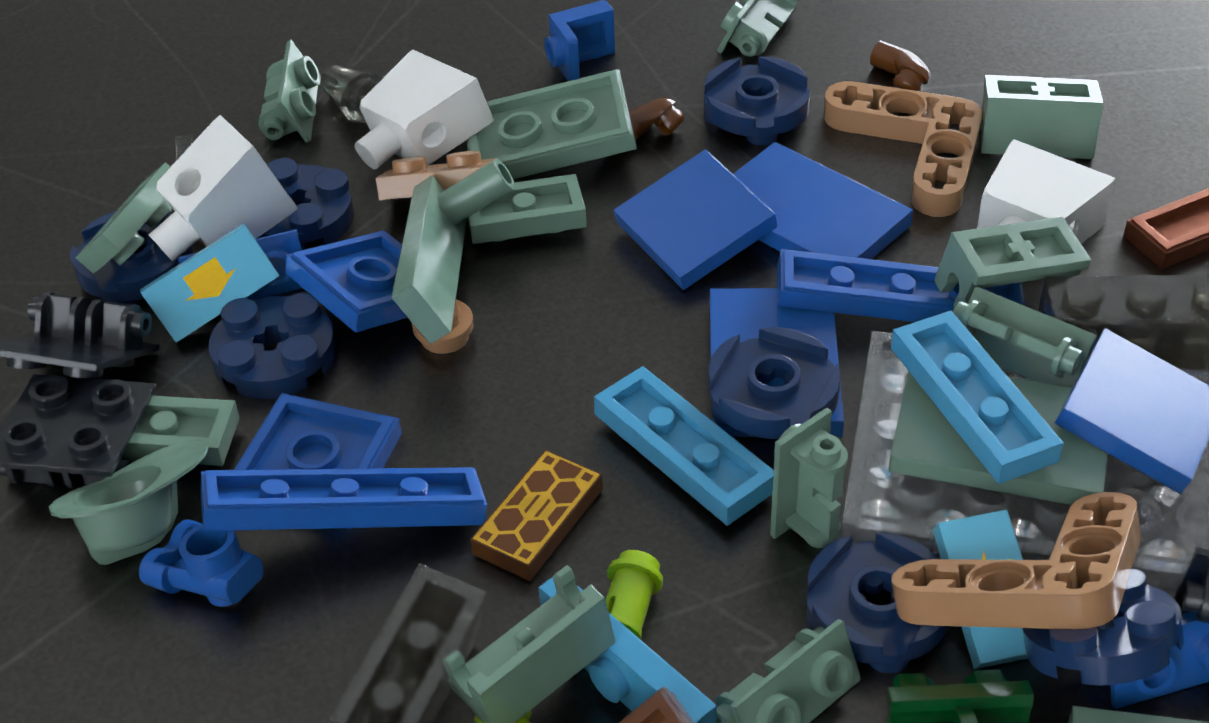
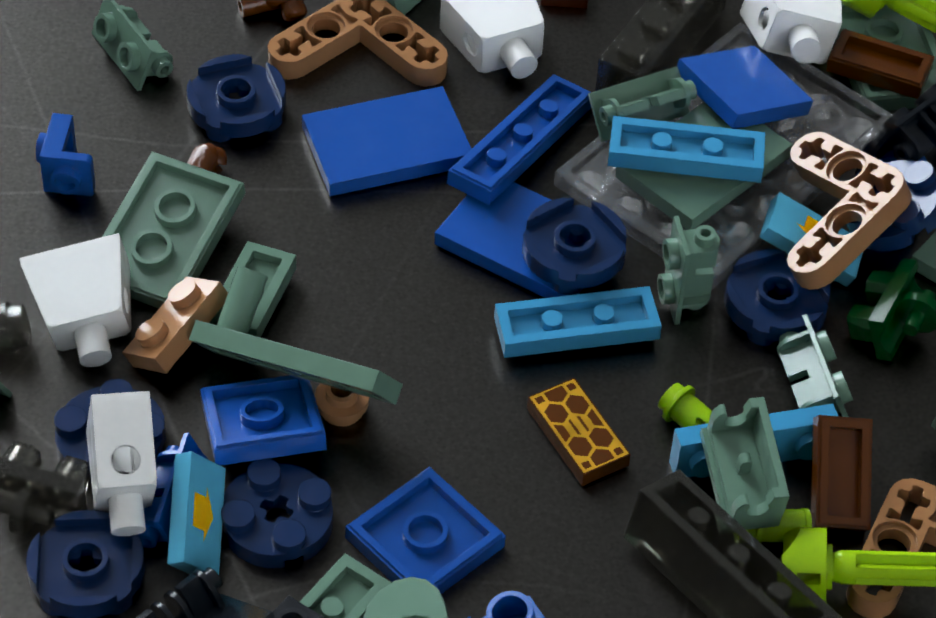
camera: 65 degrees left, 5 degrees up
sand green plate [75,162,172,274] -> none
blue tile [200,467,487,531] -> none
blue tile [613,149,778,290] -> none
sand green hinge [934,216,1091,308] -> none

